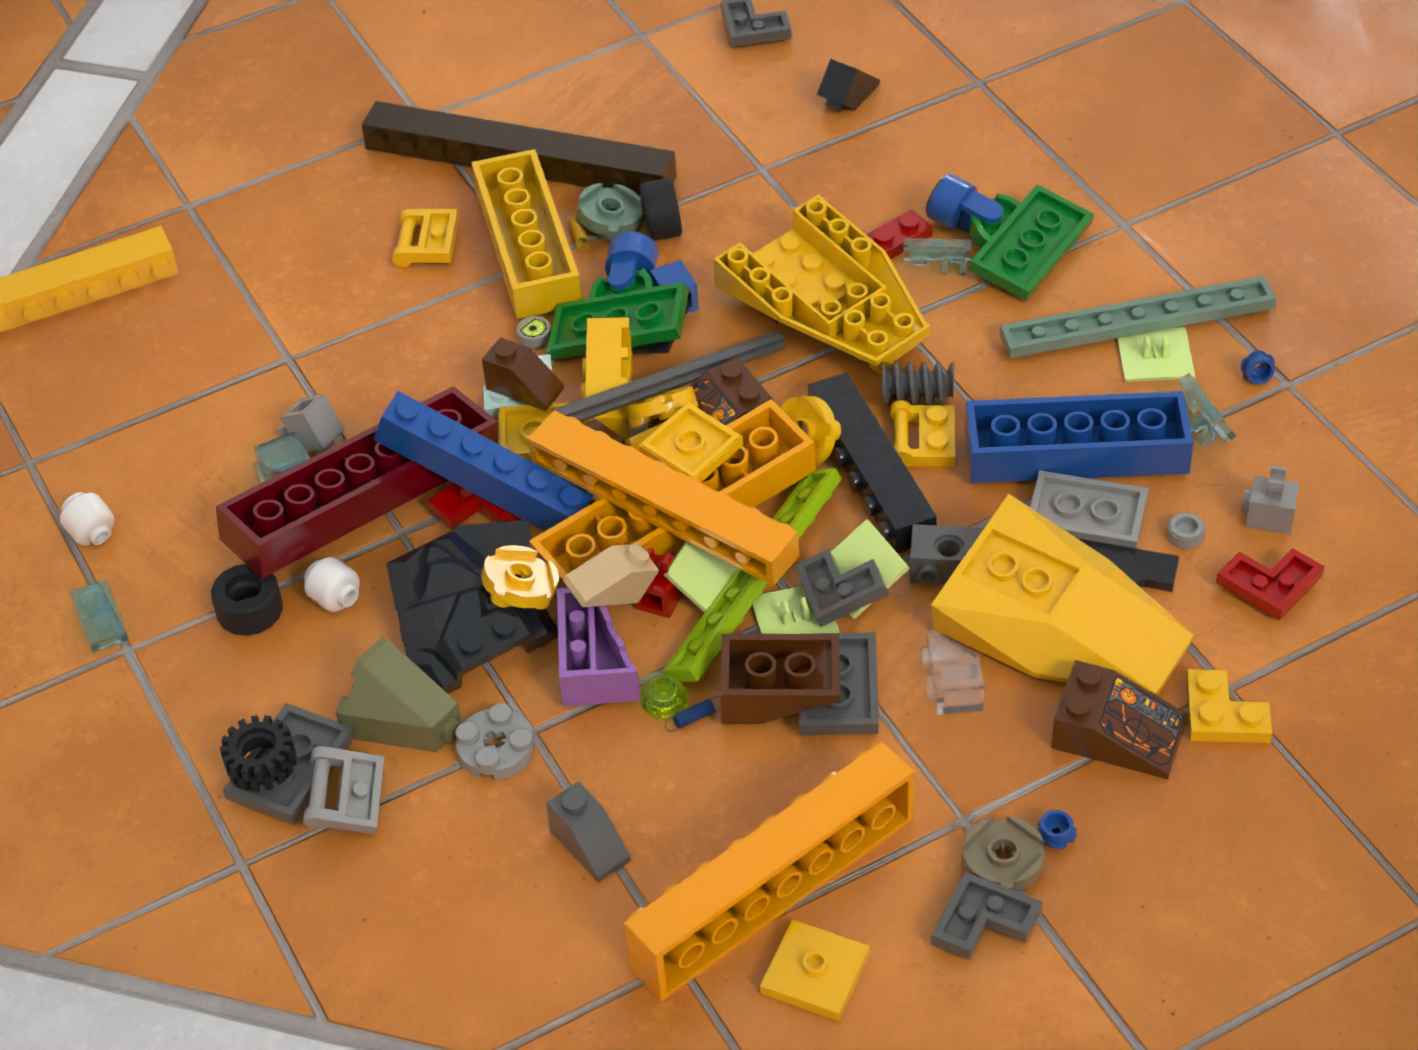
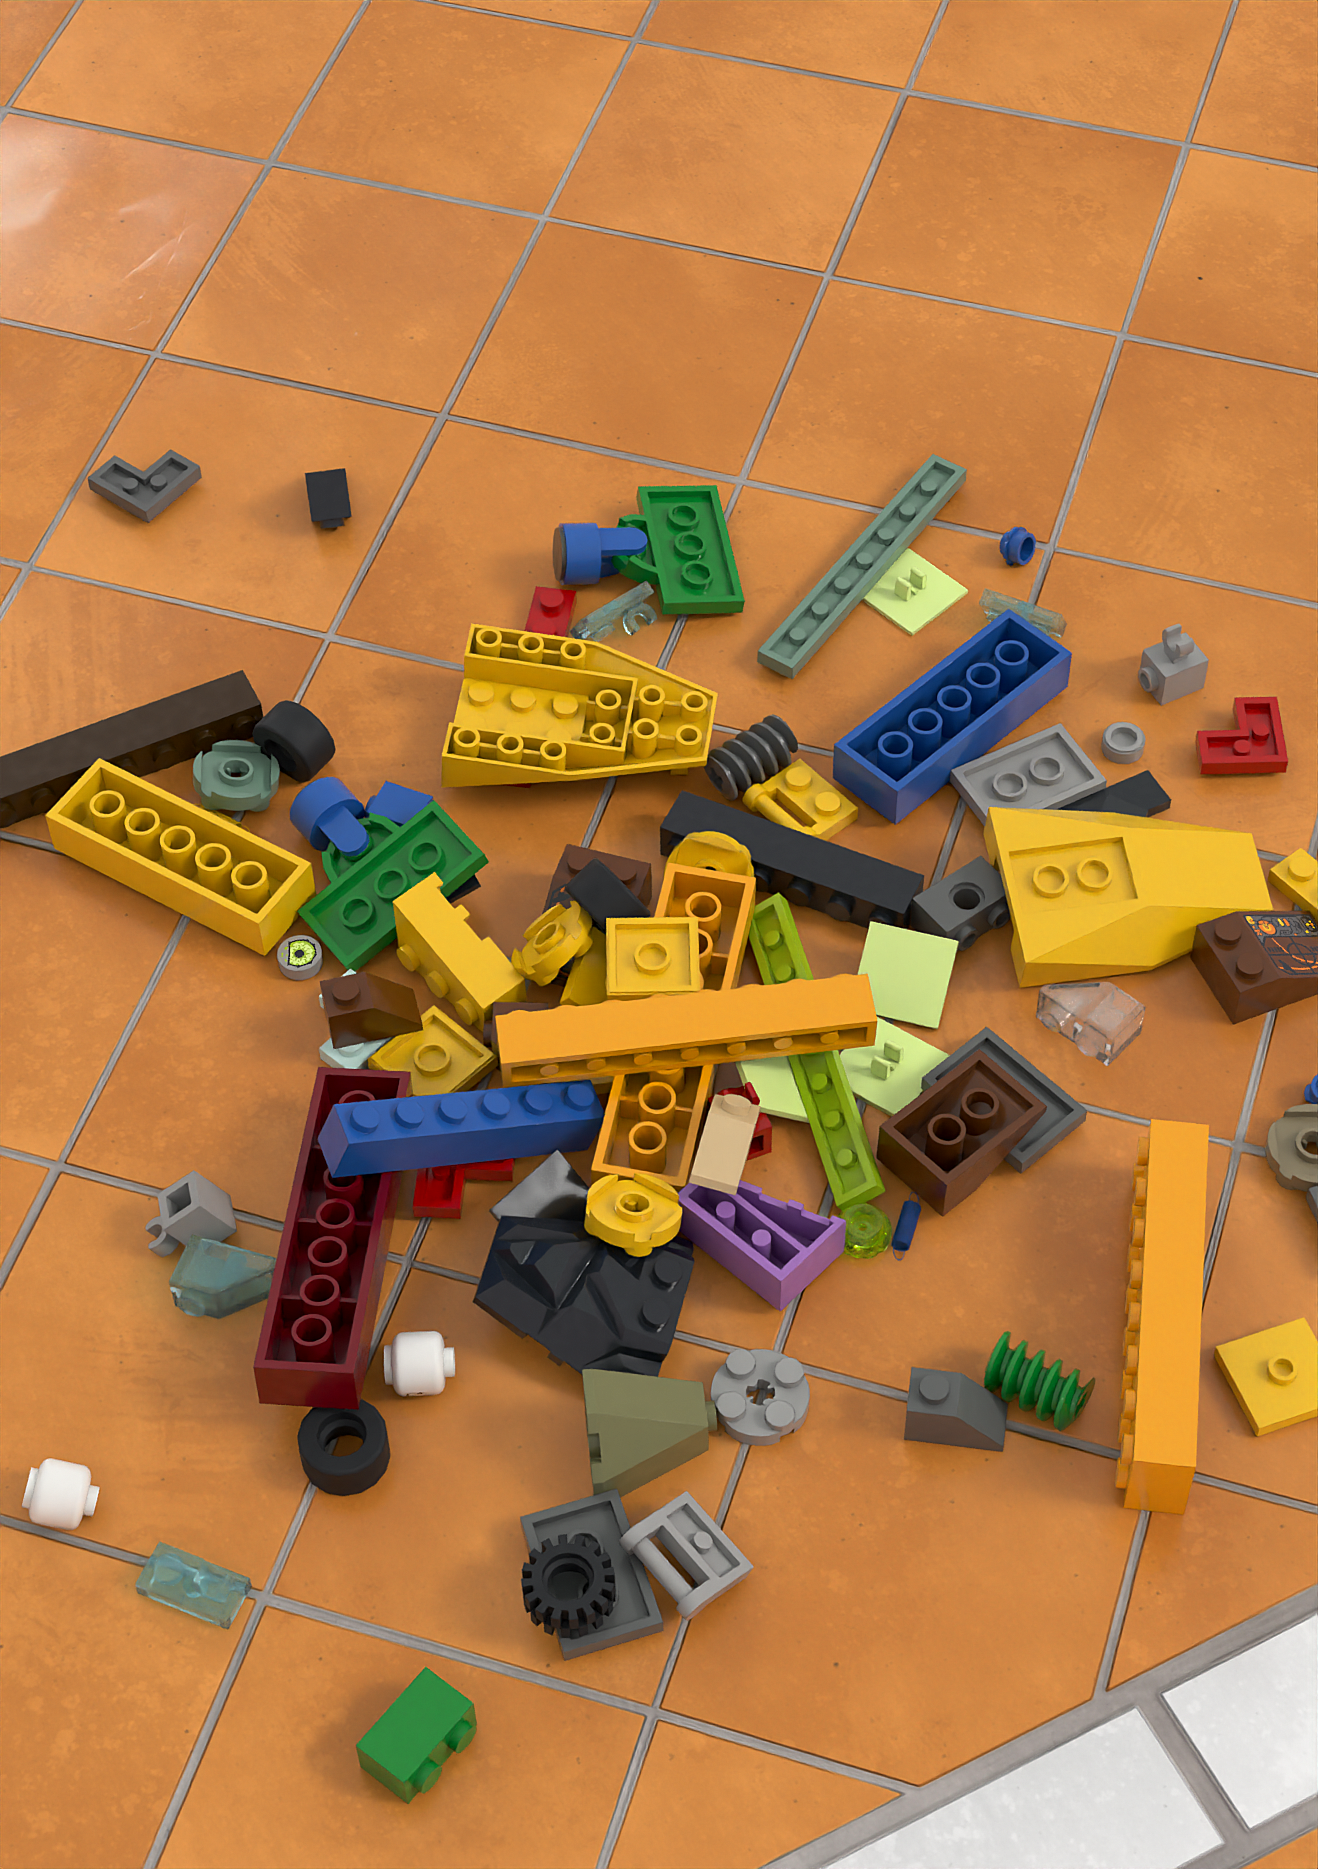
camera: 45 degrees left, 5 degrees up
yellow plate [392,209,459,268] -> none
dark grey axle [554,332,786,422] -> none
dark grey plate [795,549,889,627] -> none
none -> green brick [356,1667,477,1804]
none -> black tyre [565,858,650,932]
none -> green piece [984,1331,1096,1431]

